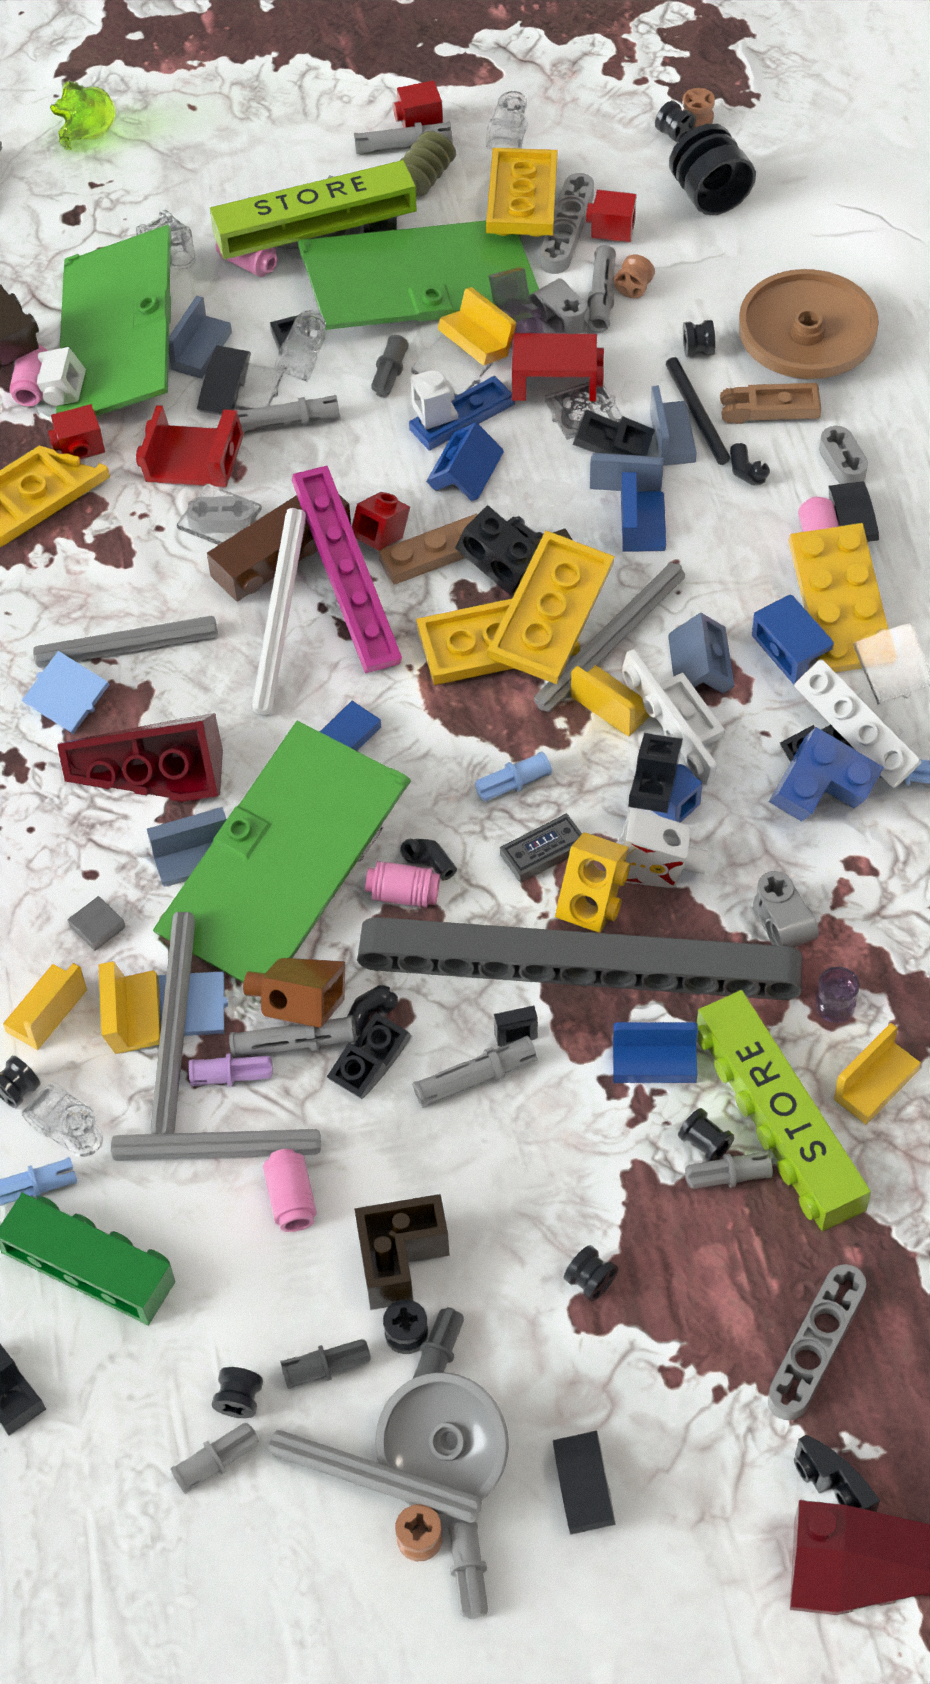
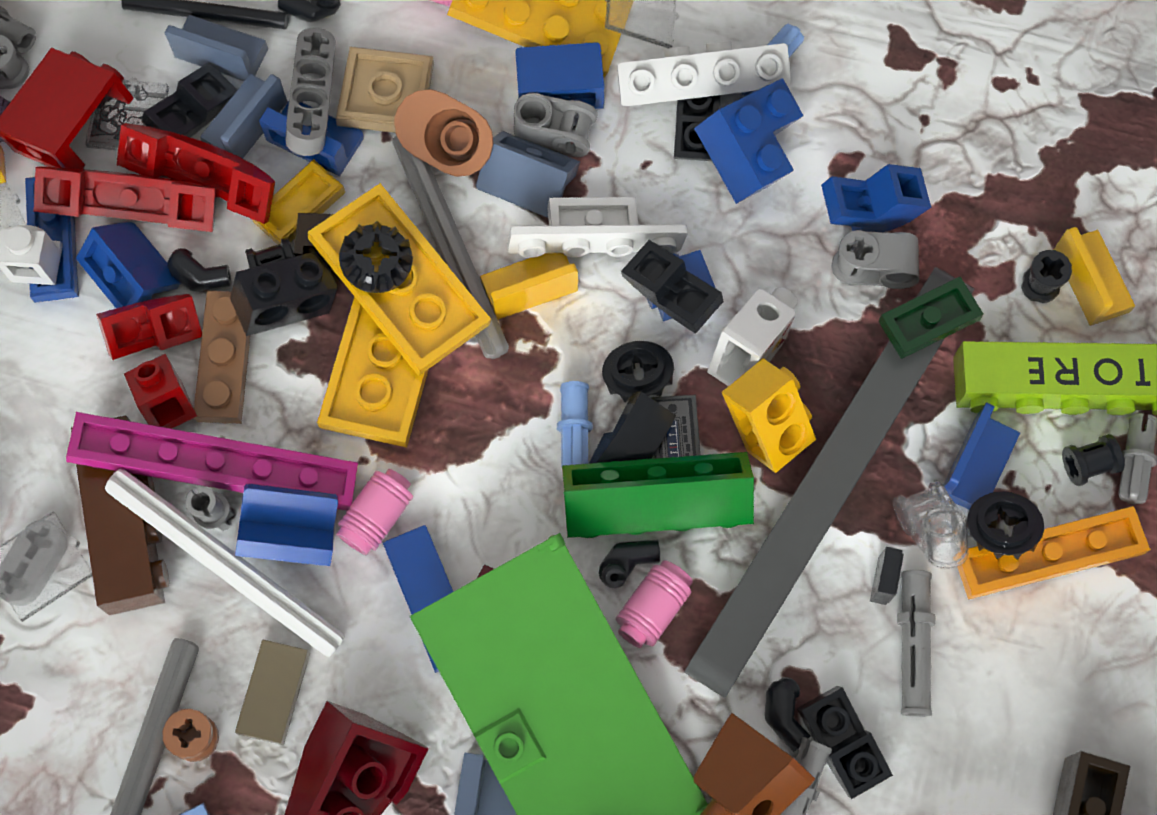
camera: 65 degrees left, 15 degrees up
clear purple wheel [815,966,860,1023] -> none
none -> red slope [33,167,216,232]
none -> red slope [96,294,202,360]
none -> red slope [116,123,275,224]
none -> nougat wheel [163,709,219,762]
none -> black arm [167,248,232,292]
none -> light grey axle [185,486,234,531]
none -> blue panel [235,484,338,566]
none -> dark tan tile [235,639,310,746]
none -> yellow tile [252,159,346,245]
none -> light grey beam [285,28,336,156]
none -> tan tile [336,47,434,133]
none -> bright pink head [336,469,413,555]
none -> black gear [339,221,413,293]
none -> nougat piece [394,89,493,177]
none -> light grey piece [514,93,598,157]
none -> green brick [562,452,754,538]
none -> black slope [589,391,676,463]
none -> black gear [602,341,675,403]
none -> blue brick [821,164,931,233]
none -> dark green plate [878,277,984,359]
none -> clear piece [893,481,969,569]
none -> light orange plate [953,506,1150,600]
none -> black gear [967,491,1044,560]
none -> black bush [1021,250,1072,303]

